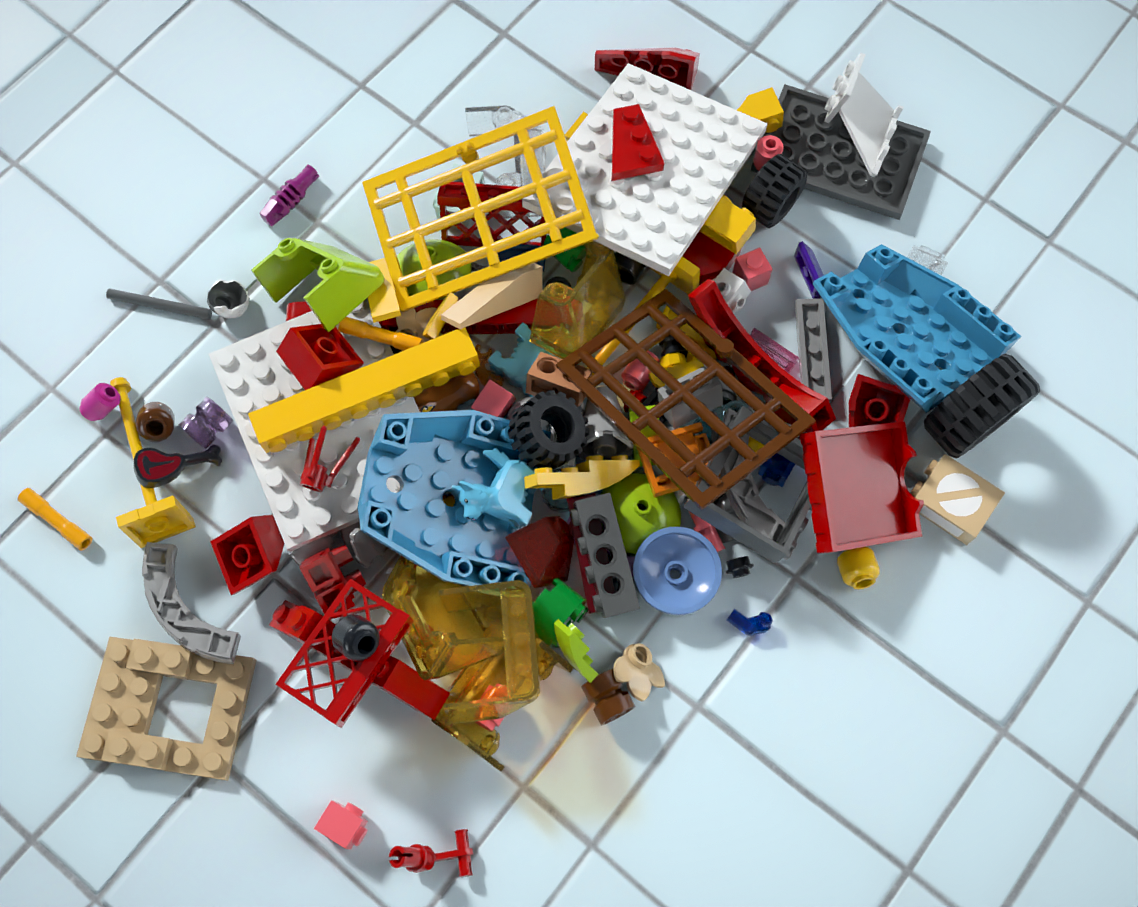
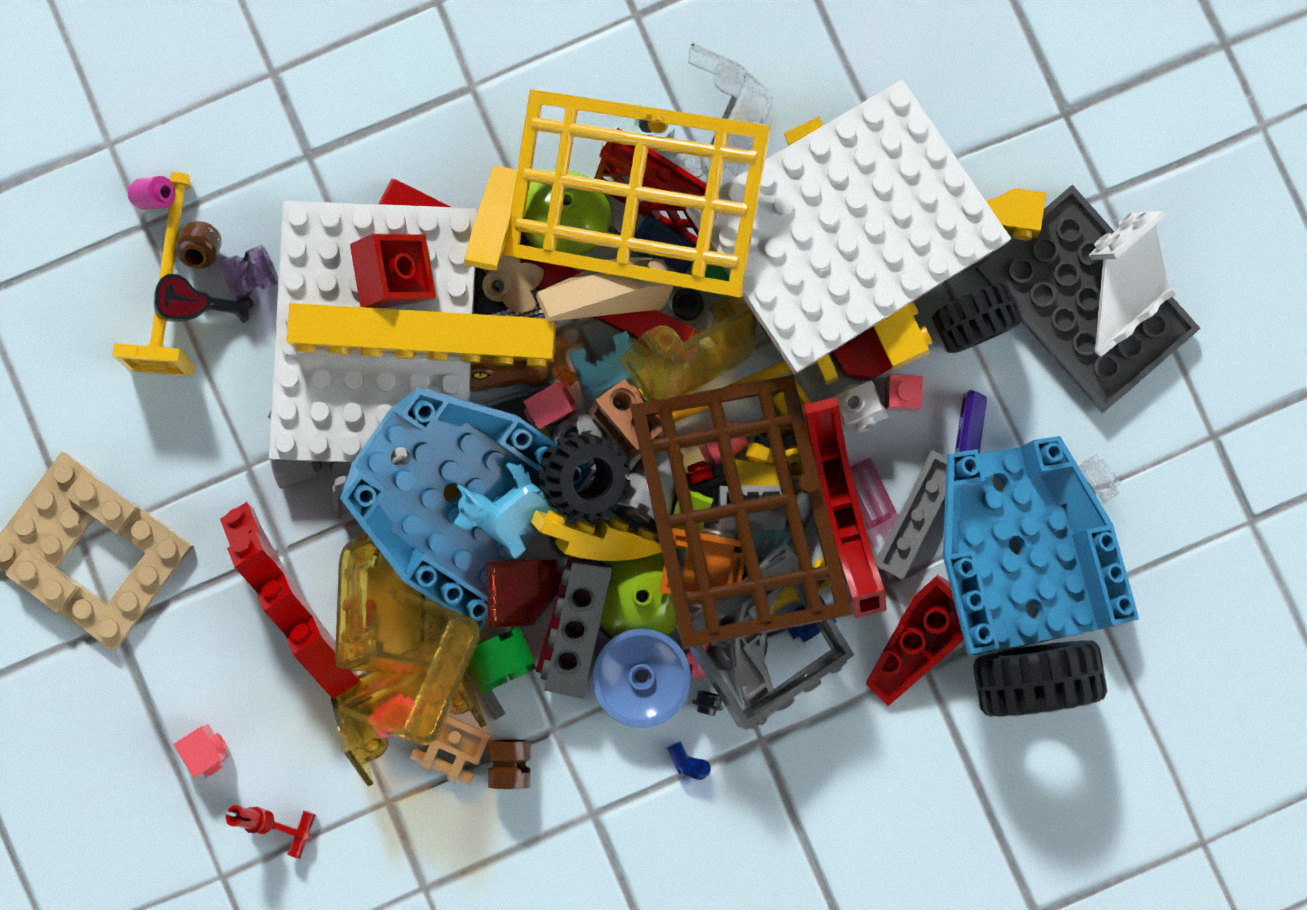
camera: 25 degrees right, 15 degrees up
light orange piece [18,488,93,551] -> none
dark grey bar [106,288,212,319] -> none
light grey tile [142,542,241,664] -> none
dark grey hair [207,279,249,318] -> none
red slope [210,515,285,595] -> none
lime windscreen [251,238,384,332] -> none
magenta hinge [259,164,320,226] -> none
red fence [275,579,414,728] -> none
red plant [300,426,360,492] -> none
red hips [300,545,366,614] -> none
black head [332,614,380,661] -> none
light orange piece [338,317,424,351] -> none
yellow tile [422,292,458,340] -> none
lime slope [554,619,598,683] -> none
red wedge [594,48,700,90] -> none
red wing [611,104,665,181] -> none
tan plate [613,643,665,702] -> none
coral brick [753,135,783,171] -> none
piece [800,421,924,553] -> none
yellow head [837,547,880,589] -> none
tan brick [910,454,1005,545] -> none
none -> tan plate [410,708,492,785]

